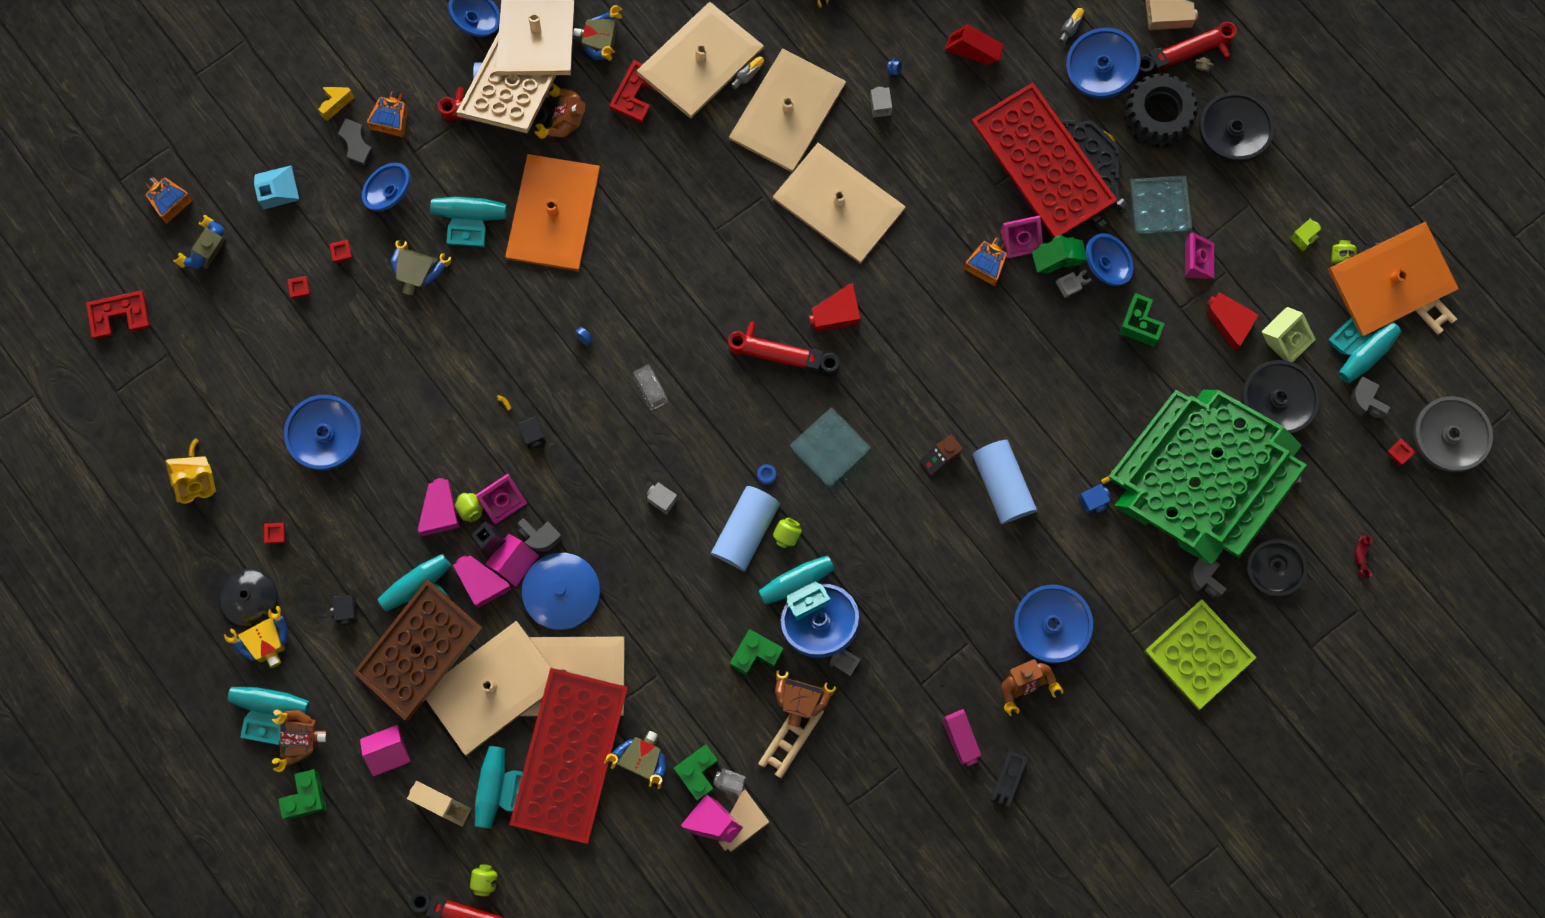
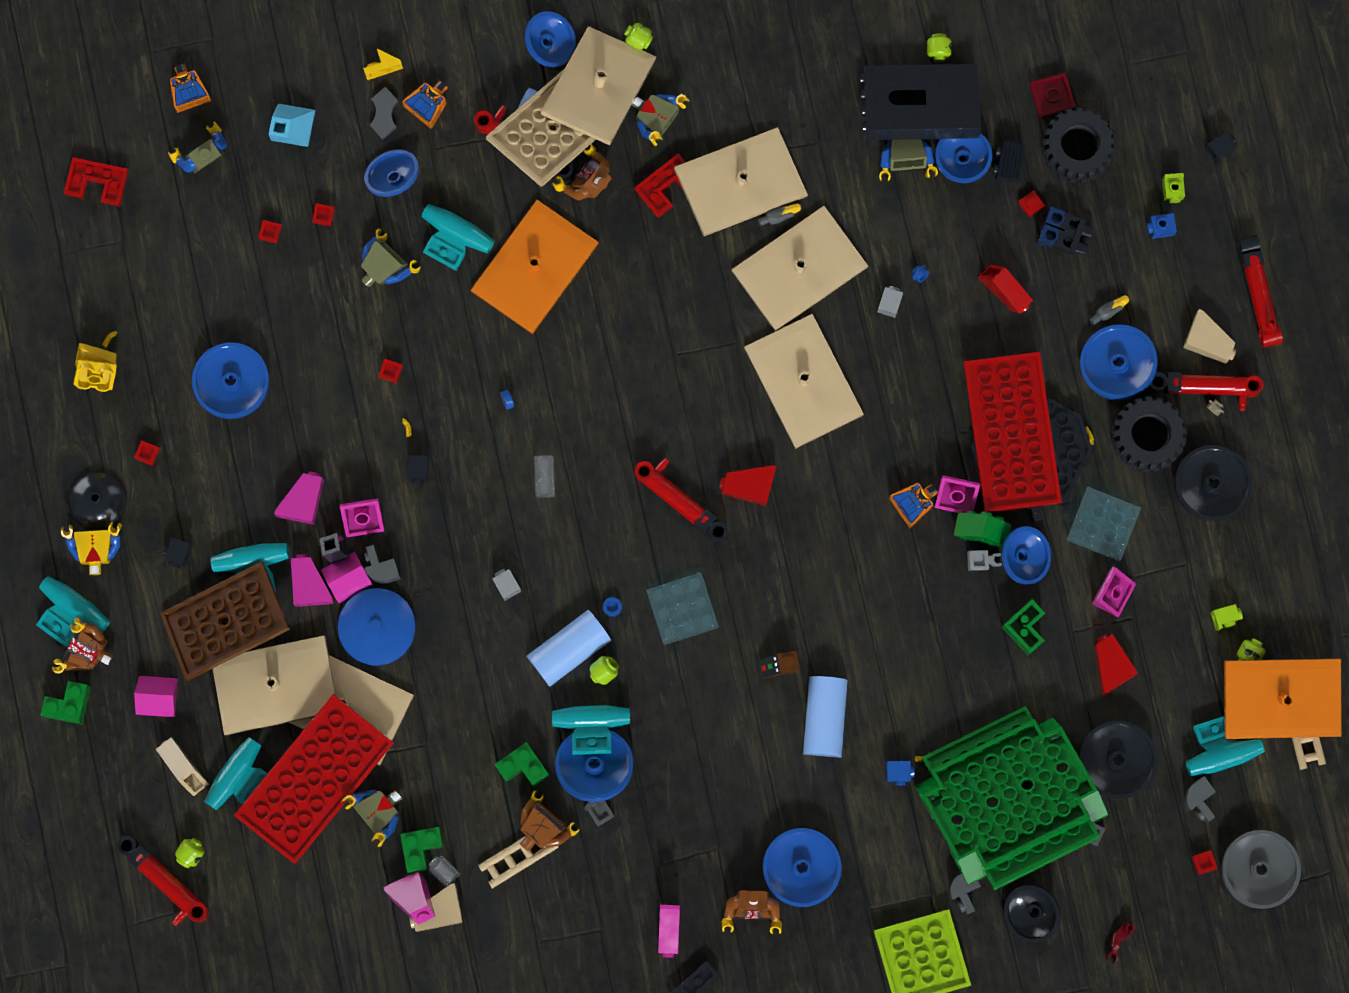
camera: 25 degrees right, 5 degrees up
lime head [455,493,483,522] -> none
yellowish green slope [1262,307,1316,362] -> none
none -> red plate [378,359,403,384]

